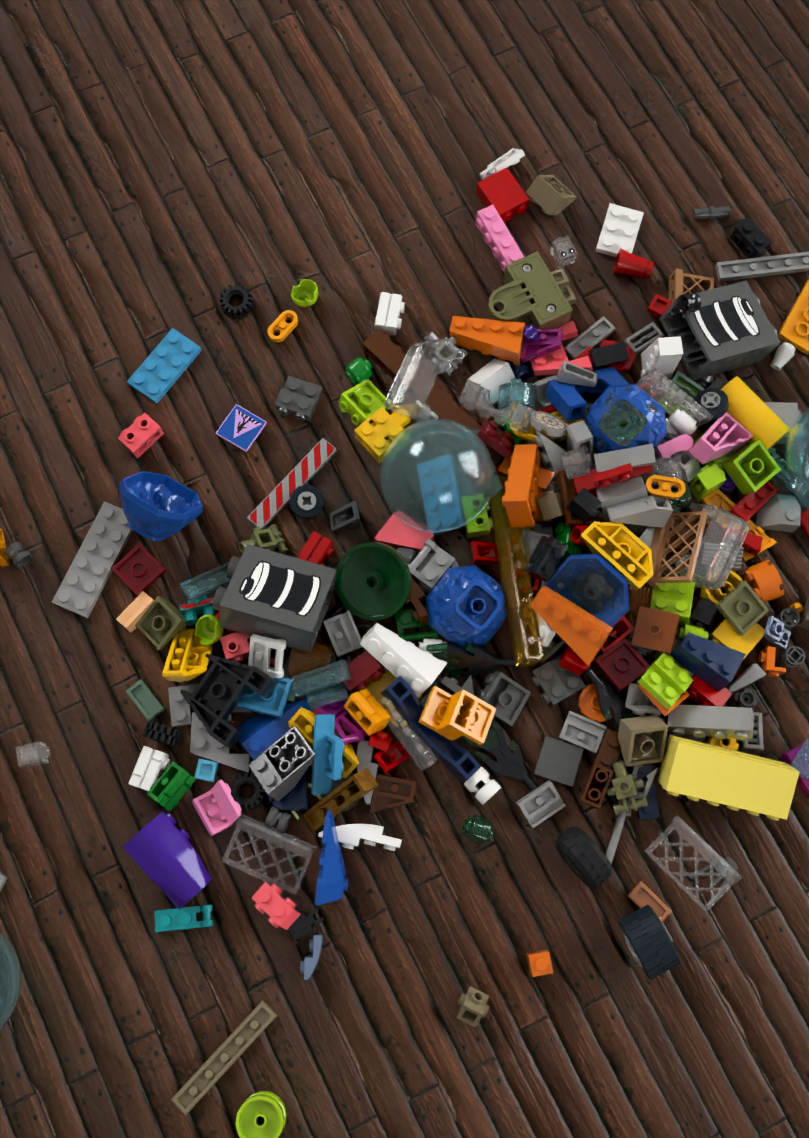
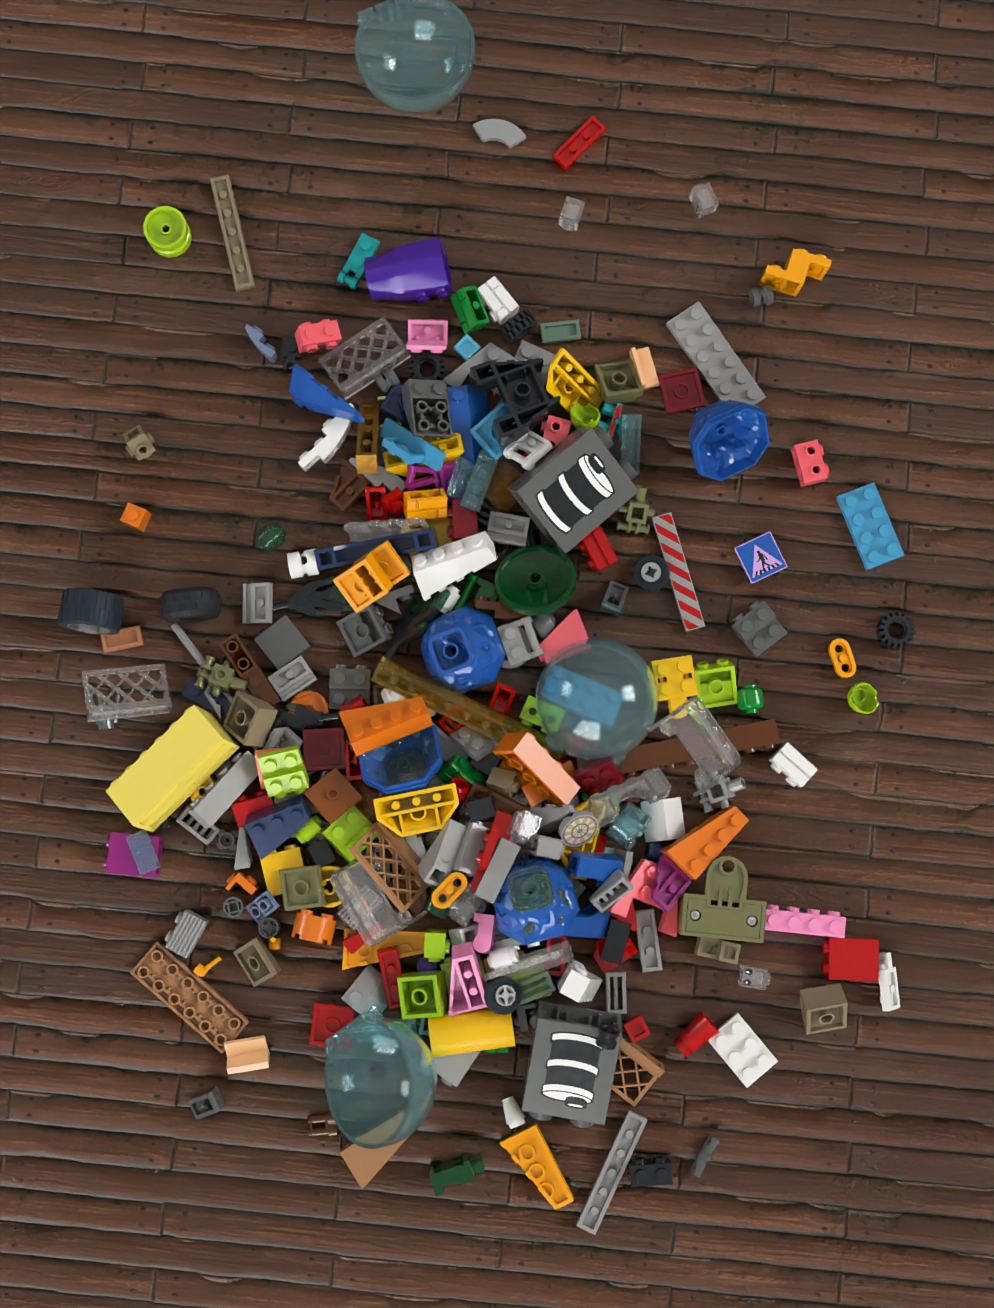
camera: 120 degrees right, 10 degrees up
dark purple plate [524,324,540,342] -> none
black brick [524,536,567,582] -> none

